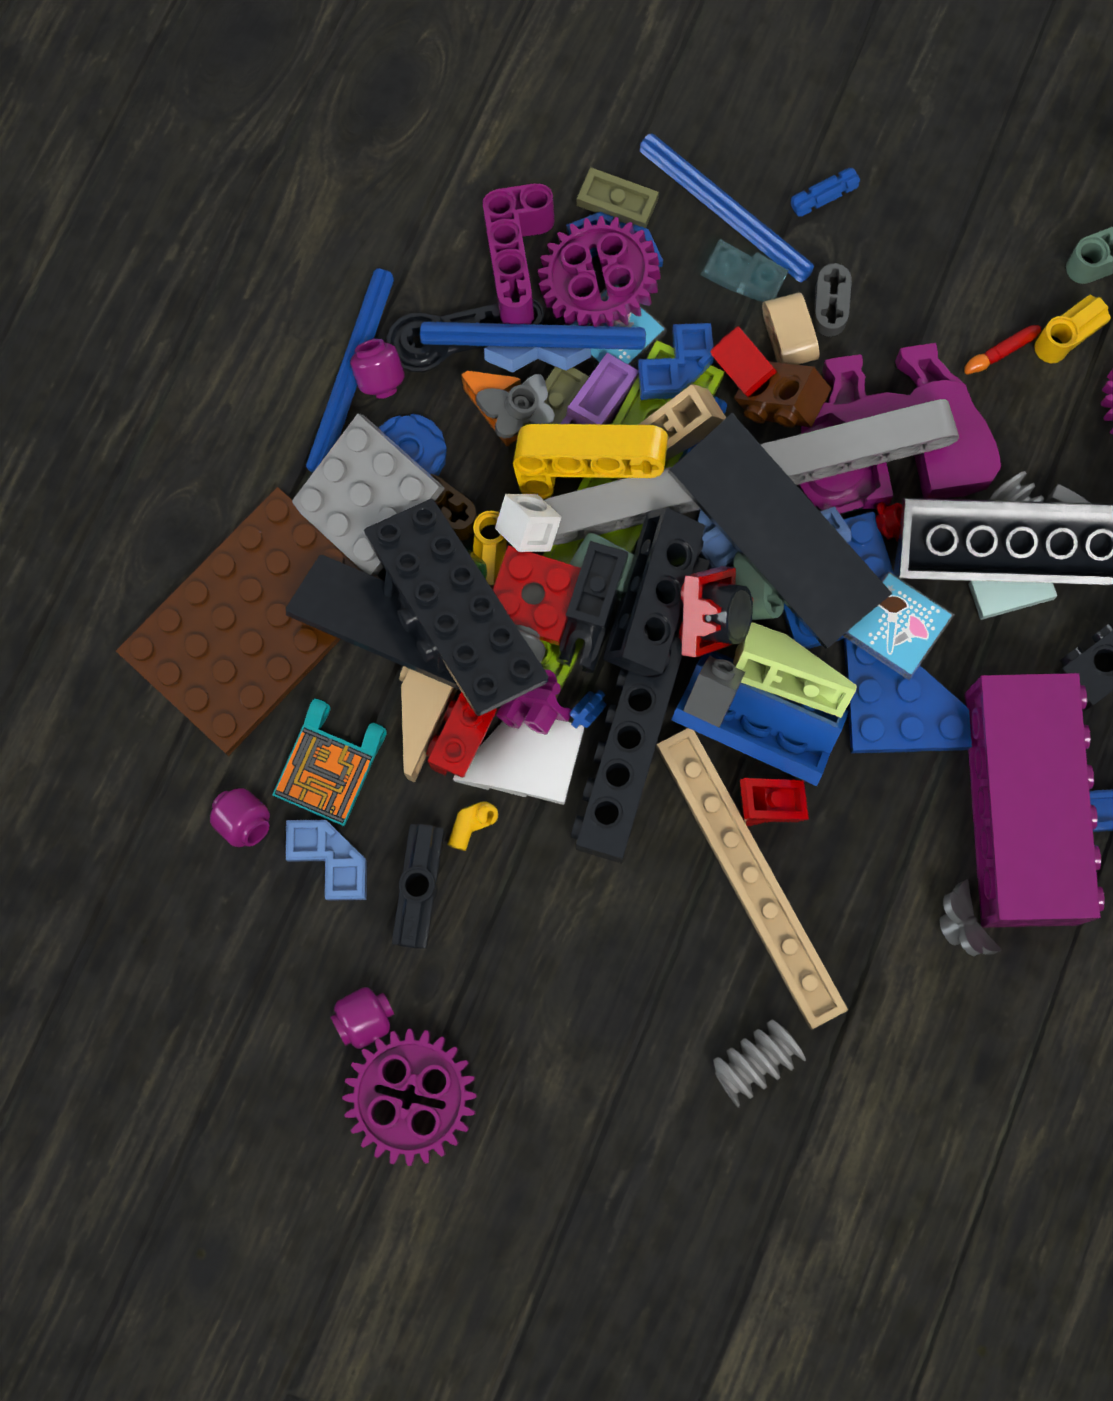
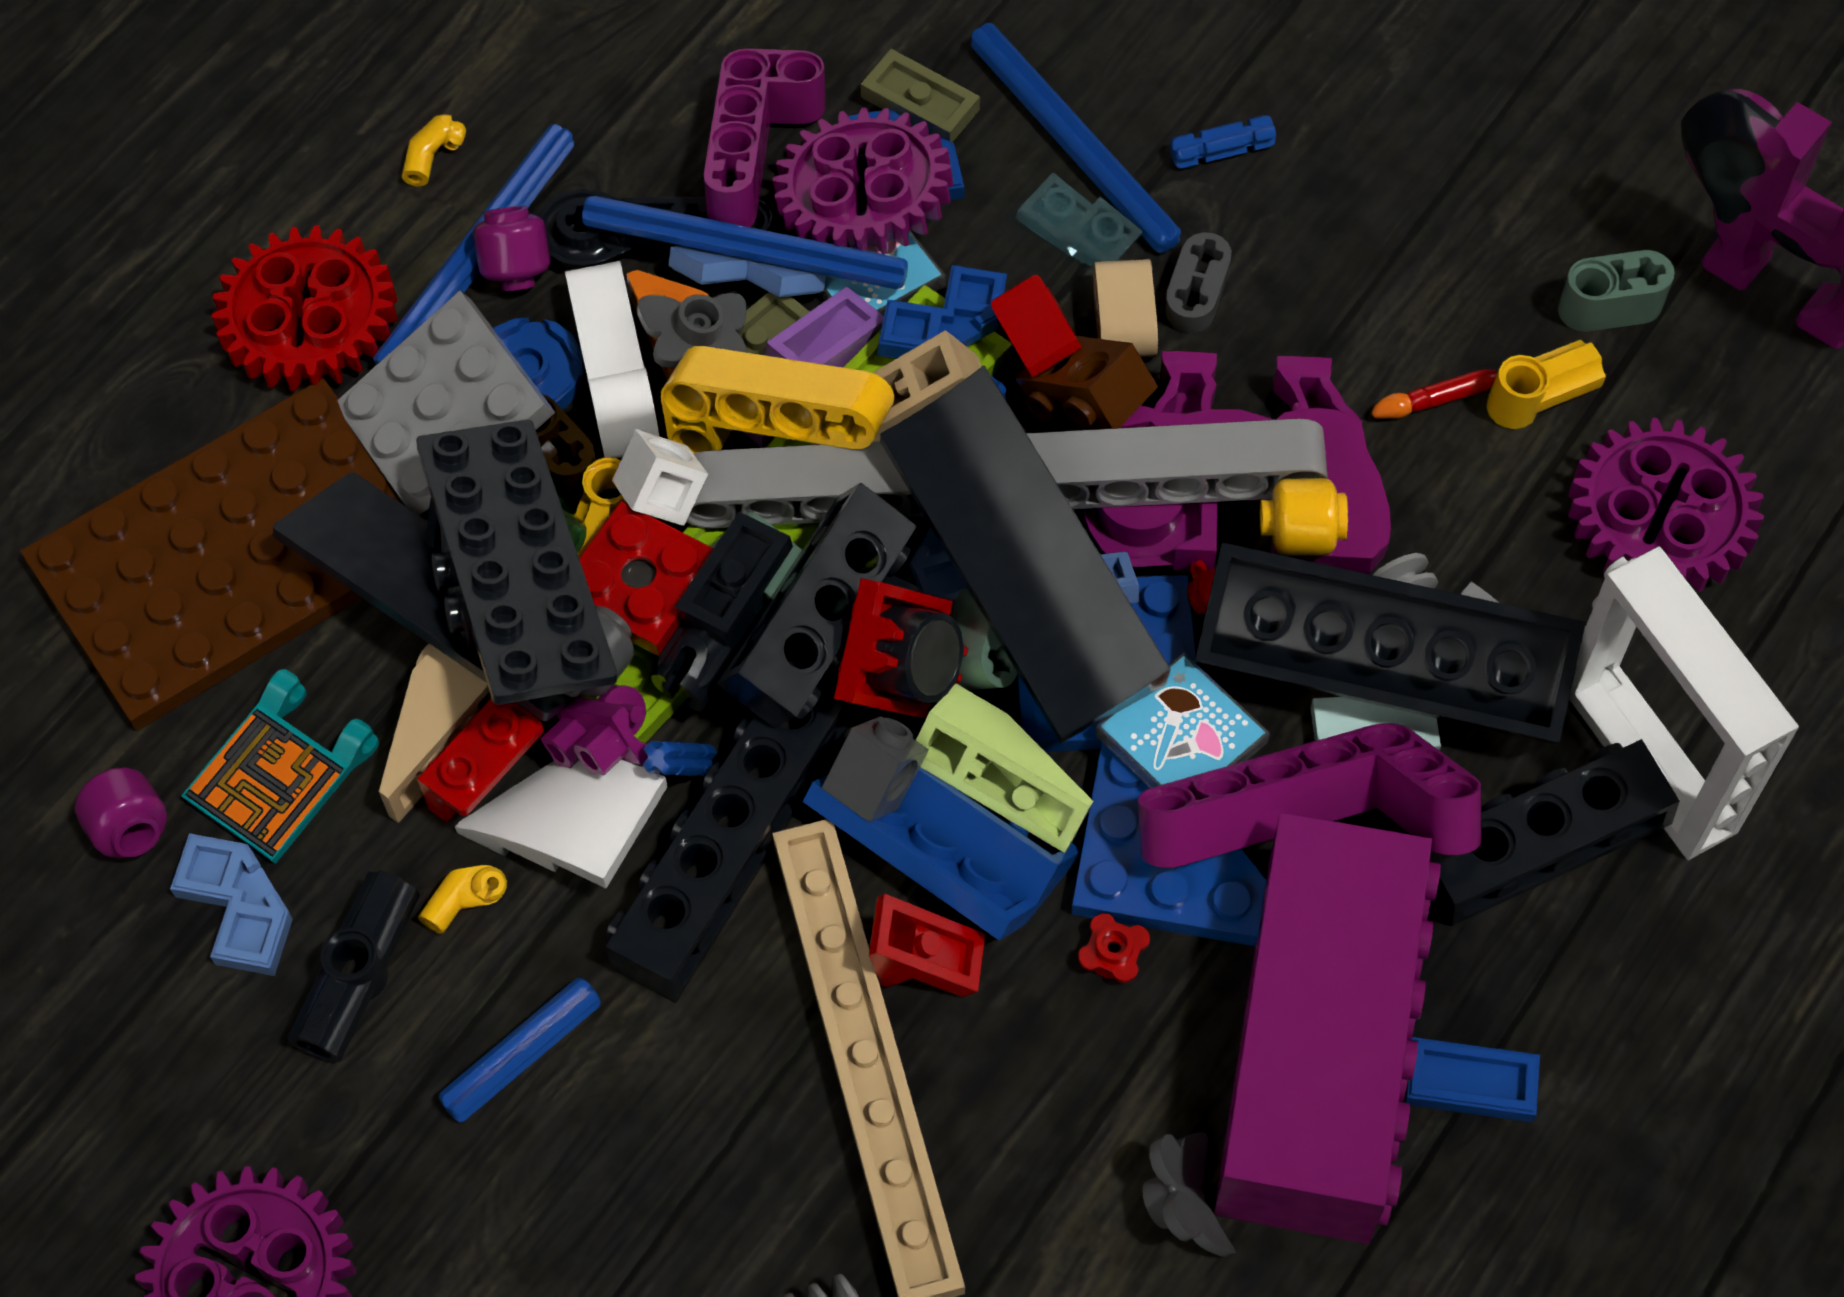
camera: 10 degrees right, 15 degrees down
magenta head [330,987,394,1049] -> none
none -> red gear [212,225,398,391]
none -> yellow arm [402,114,466,187]
none -> blue axle [438,977,601,1122]
none -> white beam [565,261,659,458]
none -> red plate [1078,914,1150,983]
none -> magenta beam [1138,723,1481,868]
none -> yellow head [1260,478,1348,556]

